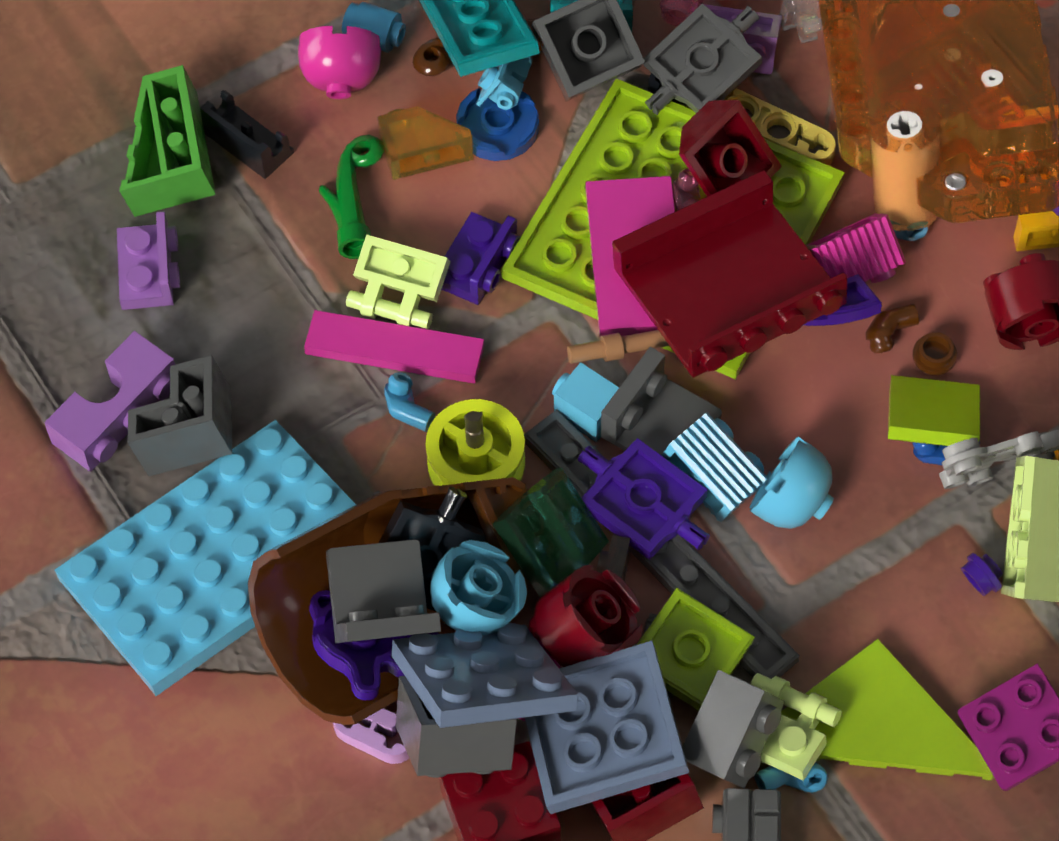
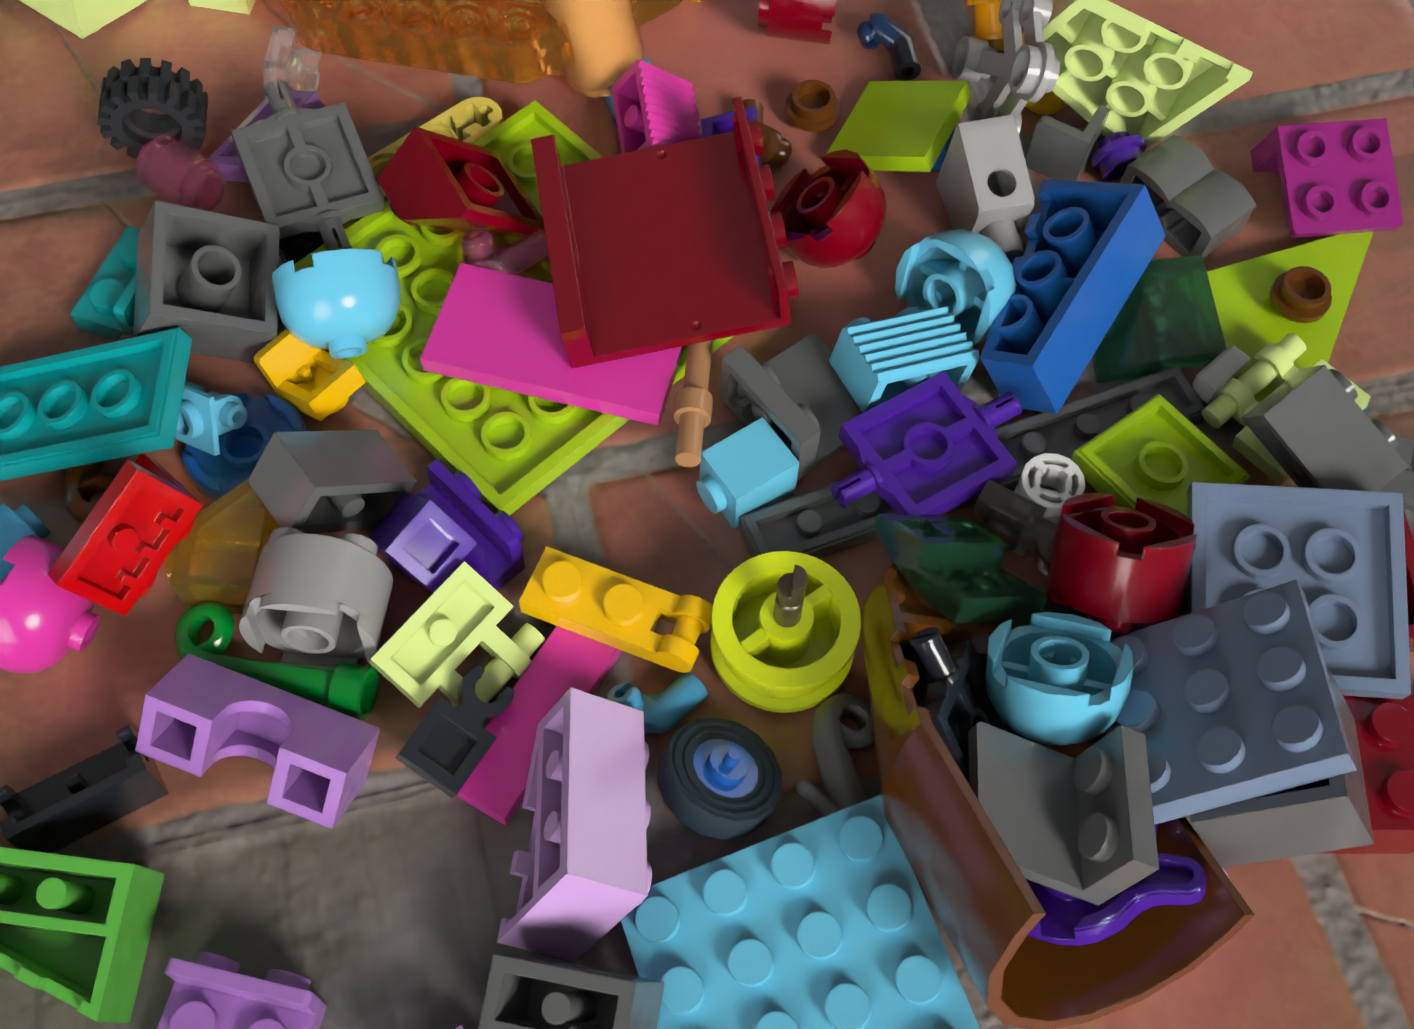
camera: 75 degrees left, 0 degrees up
none -> red bracket [47,453,203,617]
none -> medium lavender arch [135,653,380,829]
none -> light grey brick [239,527,393,666]
none -> dark grey brick [248,430,417,534]
none -> yellow bracket [254,328,366,421]
none -> medium azure cylinder [272,248,400,359]
none -> dark purple panel [368,493,477,593]
none -> black plate [395,665,514,798]
none -> lavender wedge [497,687,652,962]
none -> yellow plate [519,546,713,673]
none -> black wheel [657,717,782,840]
none -> dark red cylinder [771,149,887,268]
none -> arm [857,13,921,81]
none -> light grey torso [936,114,1035,264]
none -> blue wedge [980,179,1166,414]
none -> white wheel [1009,453,1085,538]
none -> dark grey panel [1025,105,1110,181]
none -> clear green slope [1092,255,1227,383]
none -> dark grey brick [1120,134,1256,263]
none -> light grey tile [1192,345,1251,405]
none -> reddish brown plate [1270,266,1332,323]

